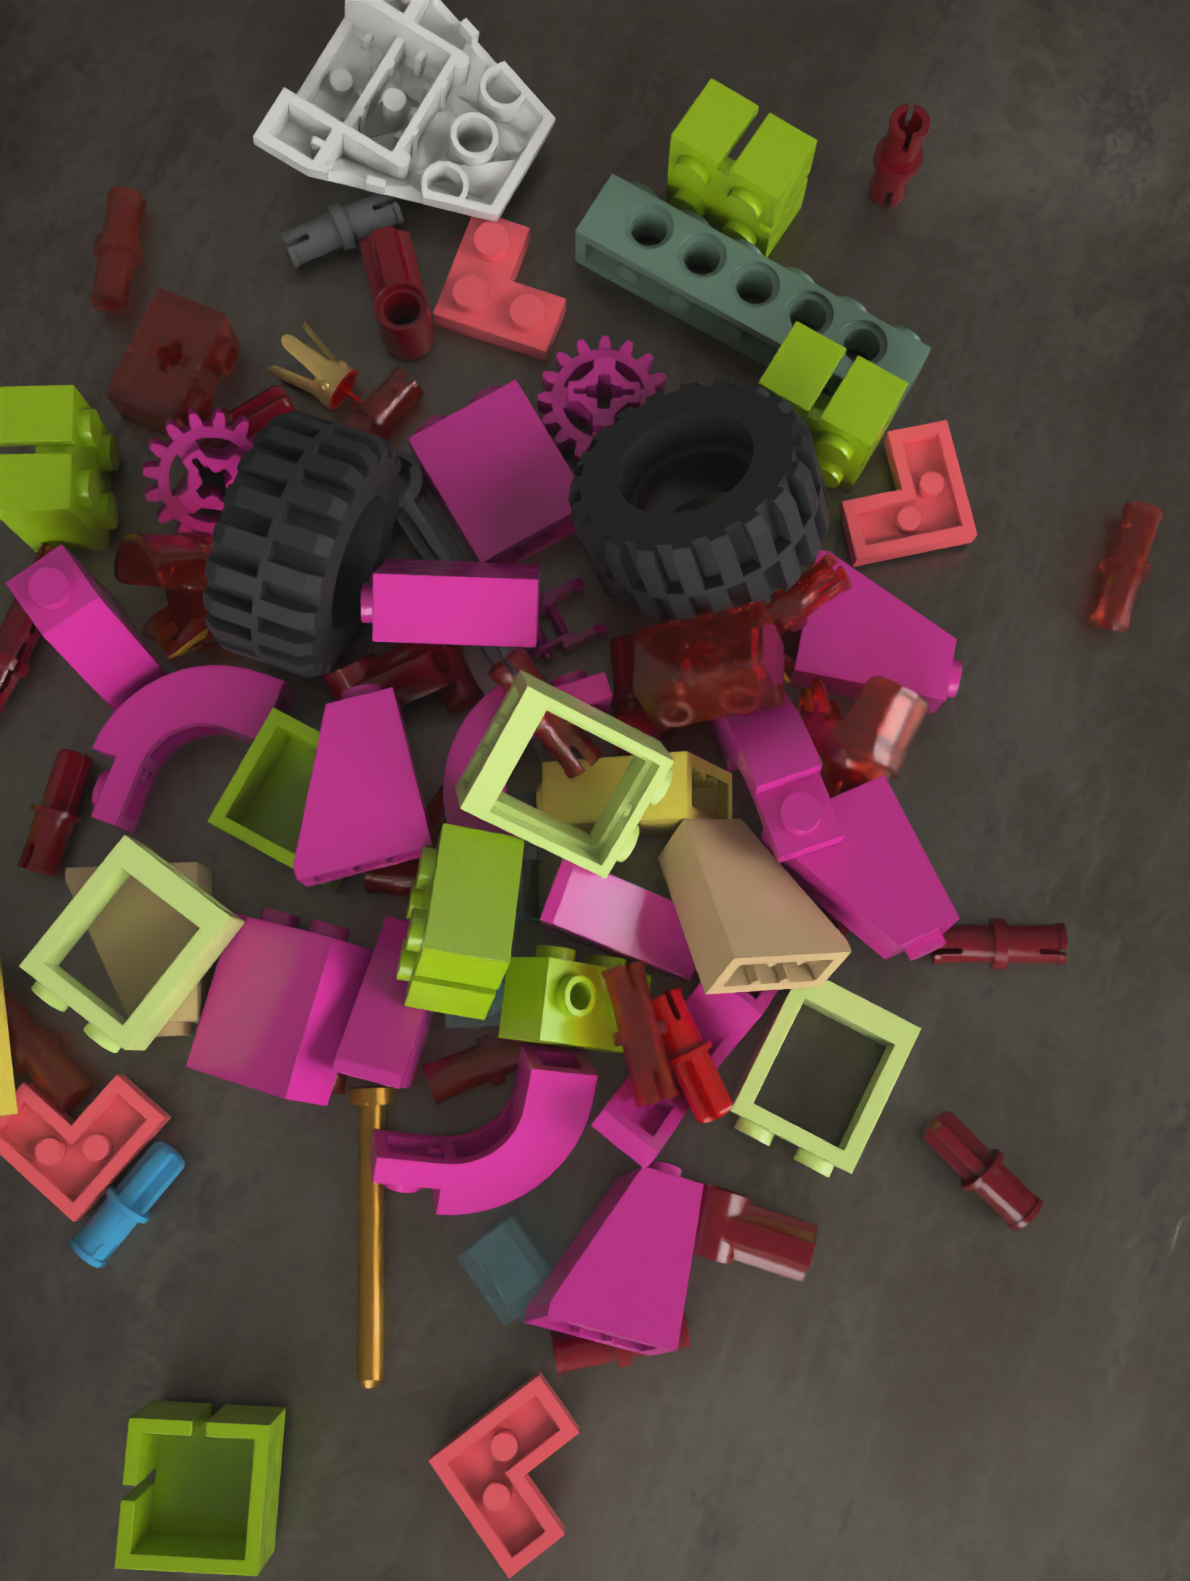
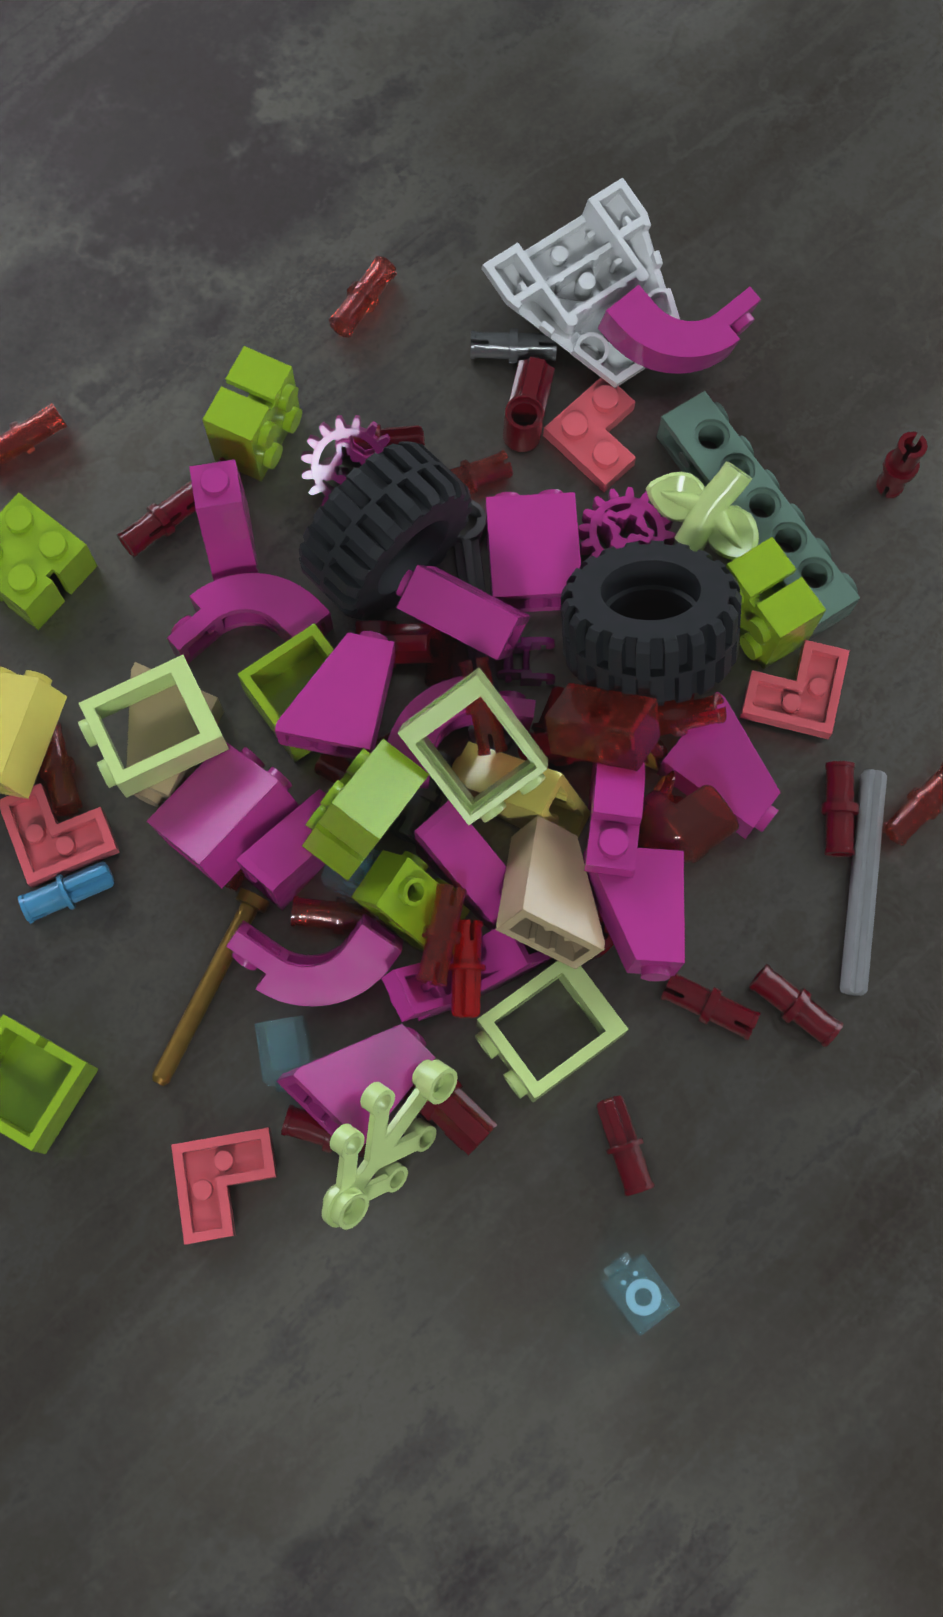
camera: 25 degrees right, 5 degrees down
dark red axle [17,749,92,878] -> none
clear red brick [104,287,239,438] -> none
clear red helmet [114,531,219,659] -> none
pearl gold piece [266,321,360,410] -> none
lime piece [665,78,818,257] -> none
none -> yellowish green plant [322,1060,458,1230]
none -> dark pink arch [598,285,761,374]
none -> clear light blue brick [599,1252,680,1336]
none -> yellowish green plant [646,461,759,560]
none -> dark red pin [749,964,844,1047]
none -> dark red pin [821,761,859,857]
none -> light grey axle [840,769,887,996]

